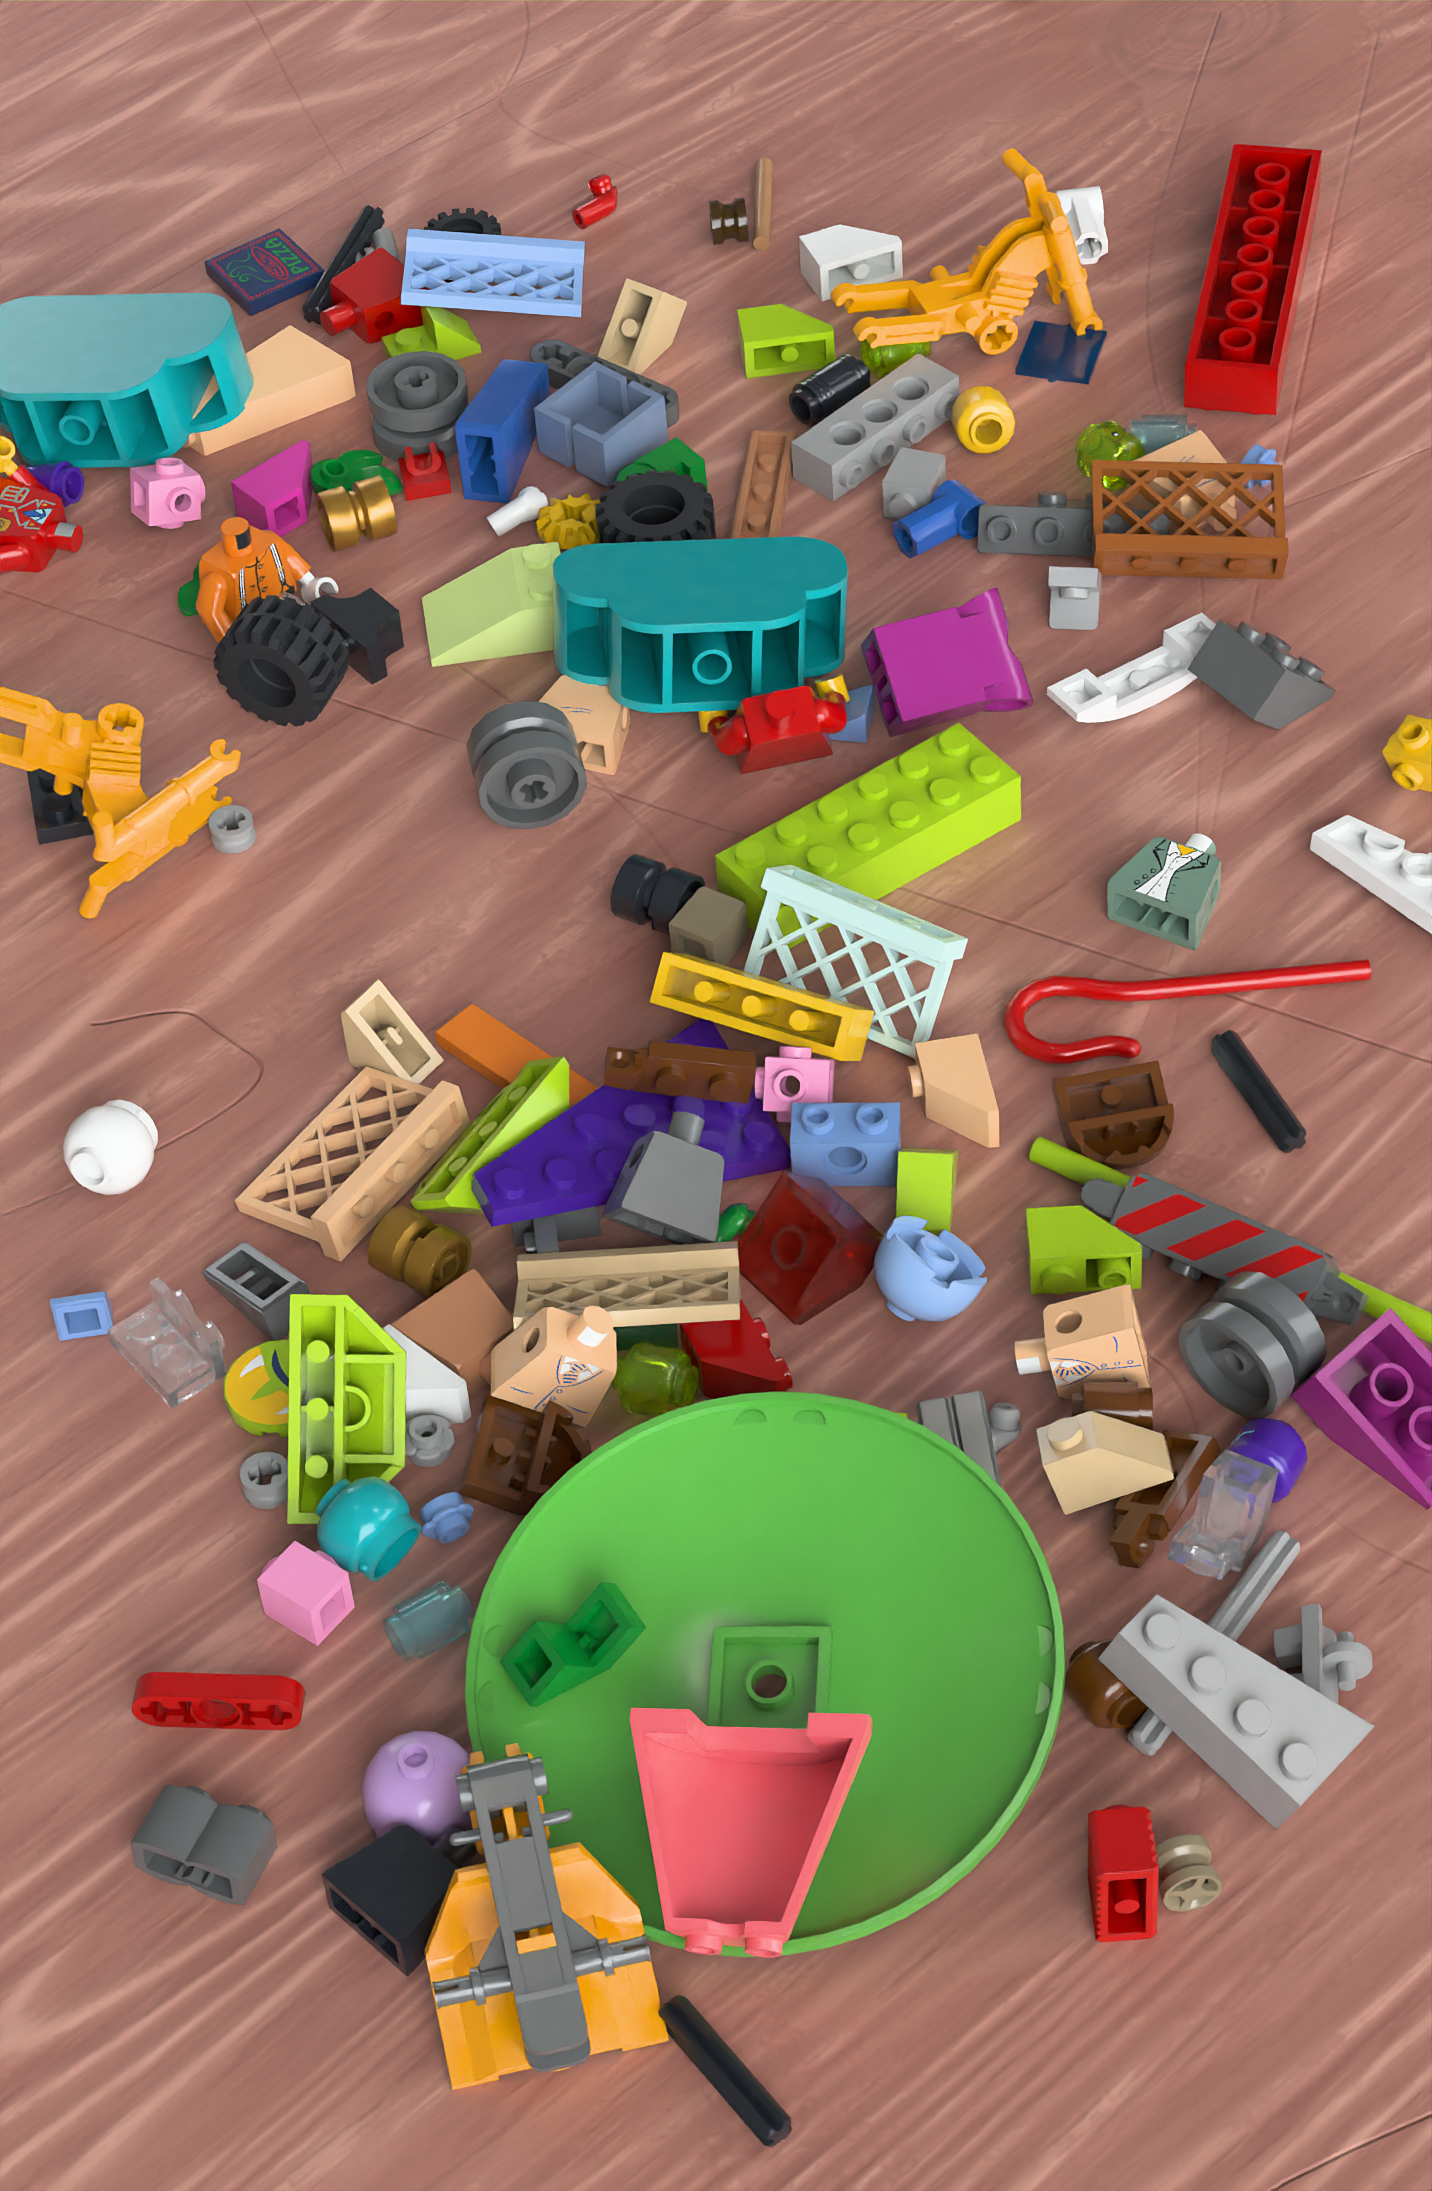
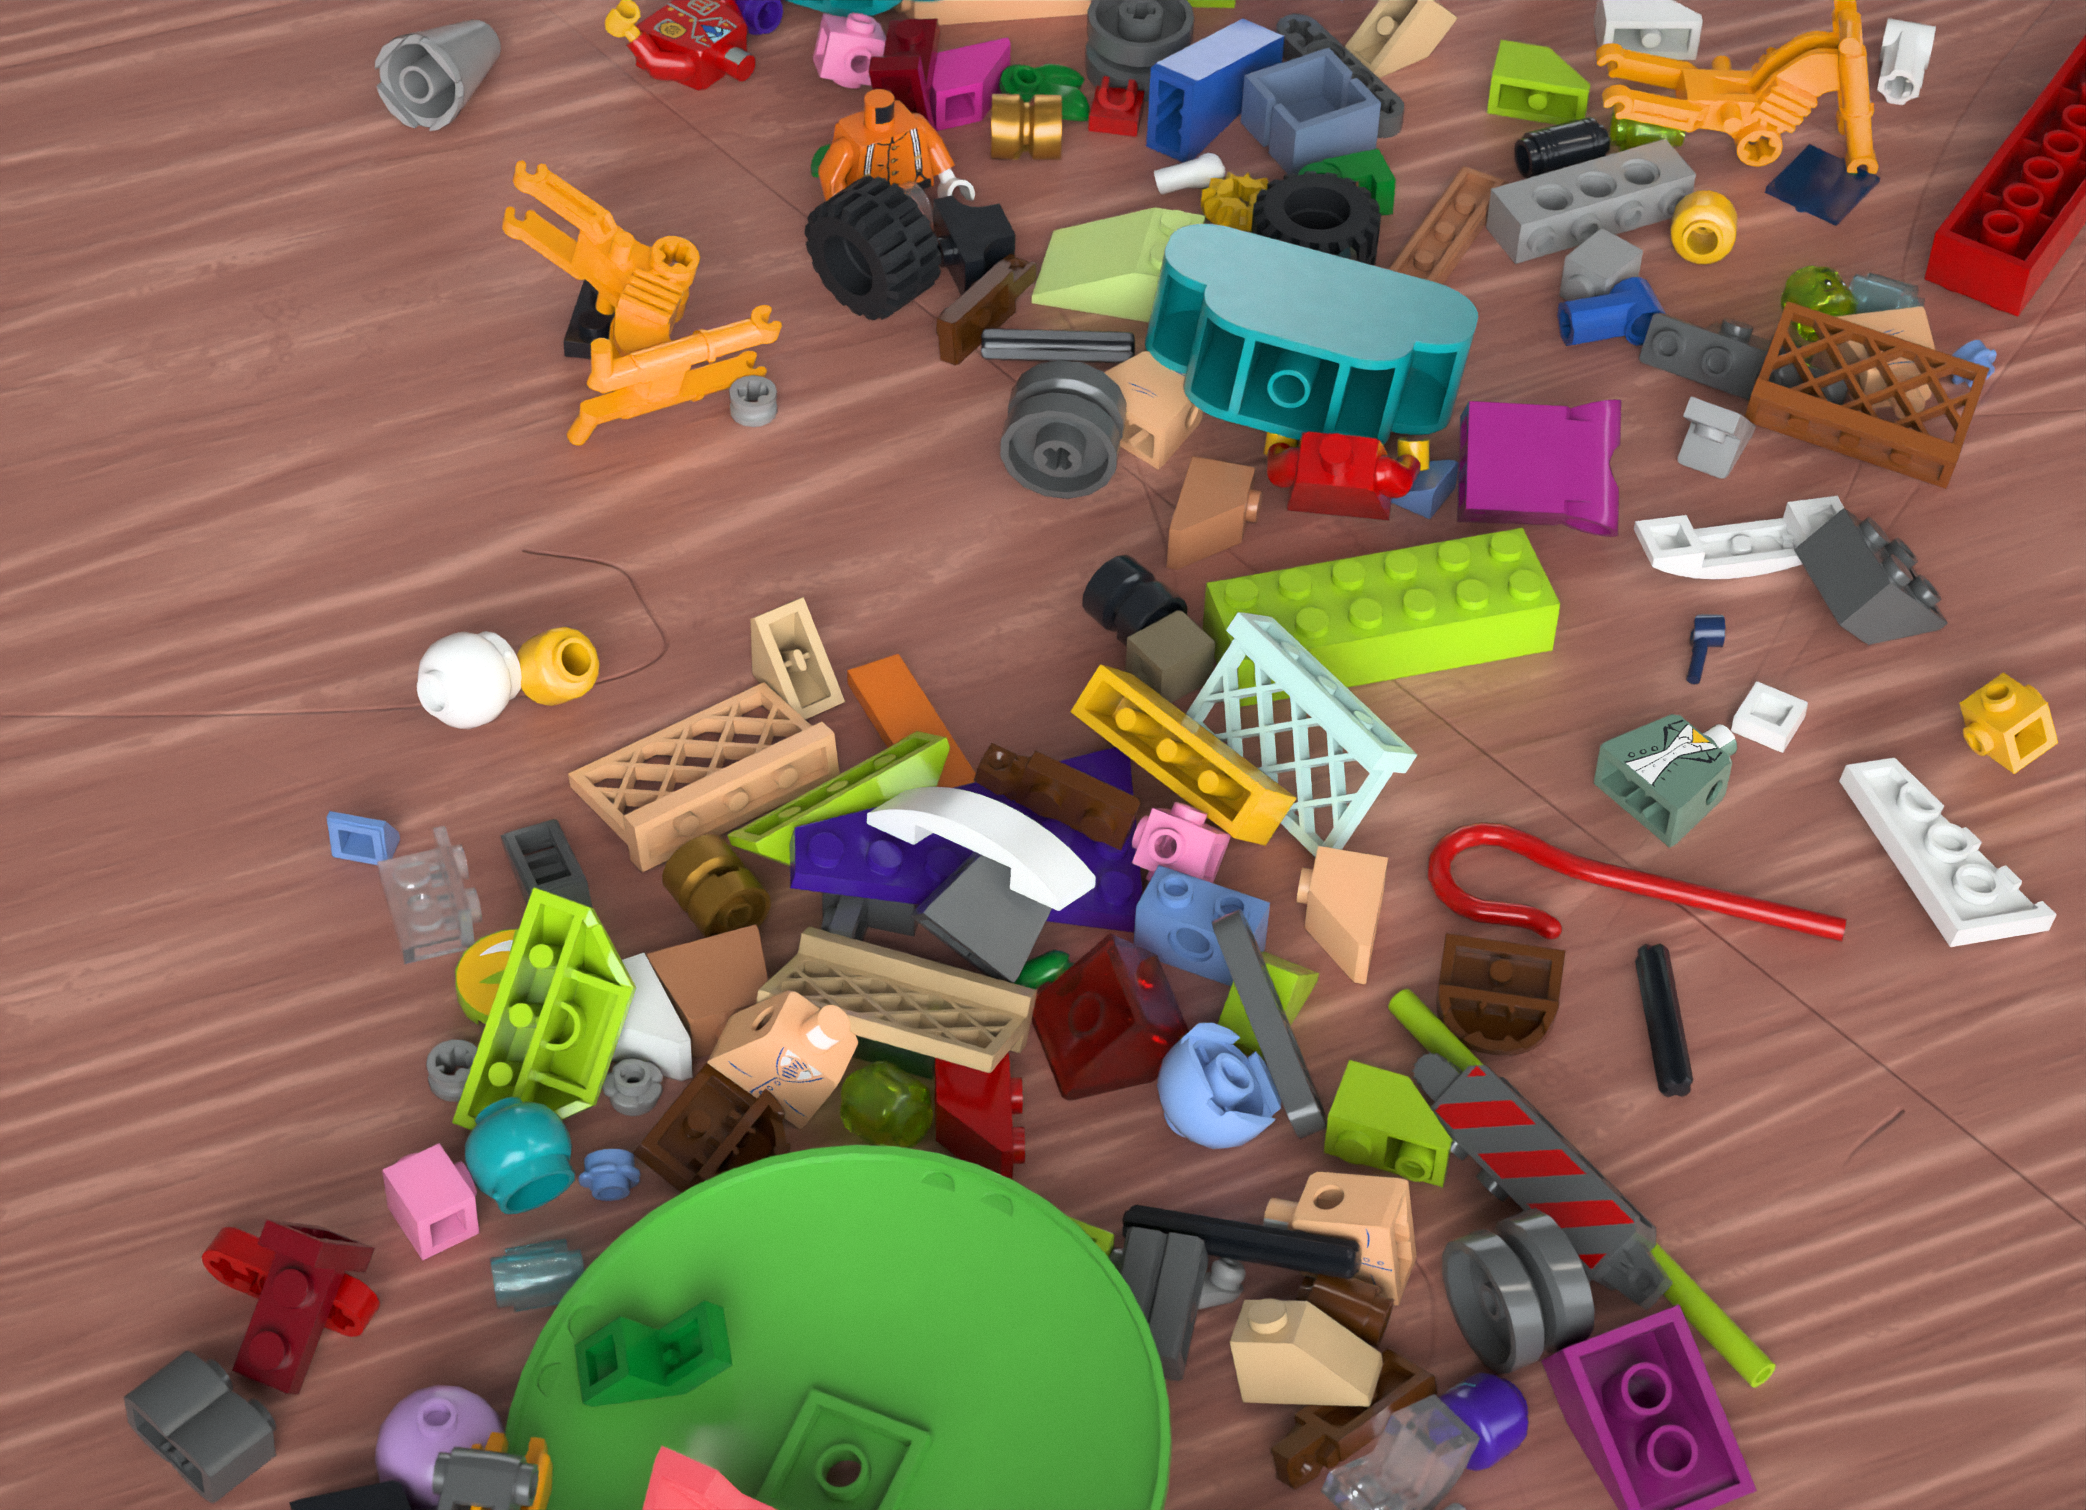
camera: 15 degrees right, 0 degrees up
none -> dark red bracket [232,1219,375,1394]
none -> yellow head [516,627,600,706]
none -> white slope [867,787,1096,911]
none -> dark red bracket [868,18,941,128]
none -> reddish brown hinge [936,254,1037,365]
none -> axle [981,328,1135,363]
none -> black axle [1122,1205,1362,1279]
none -> nougat slope [1167,456,1263,570]
none -> dark grey beam [1212,909,1328,1139]
none -> dark blue hand [1686,614,1725,684]
none -> white tile [1731,681,1808,753]

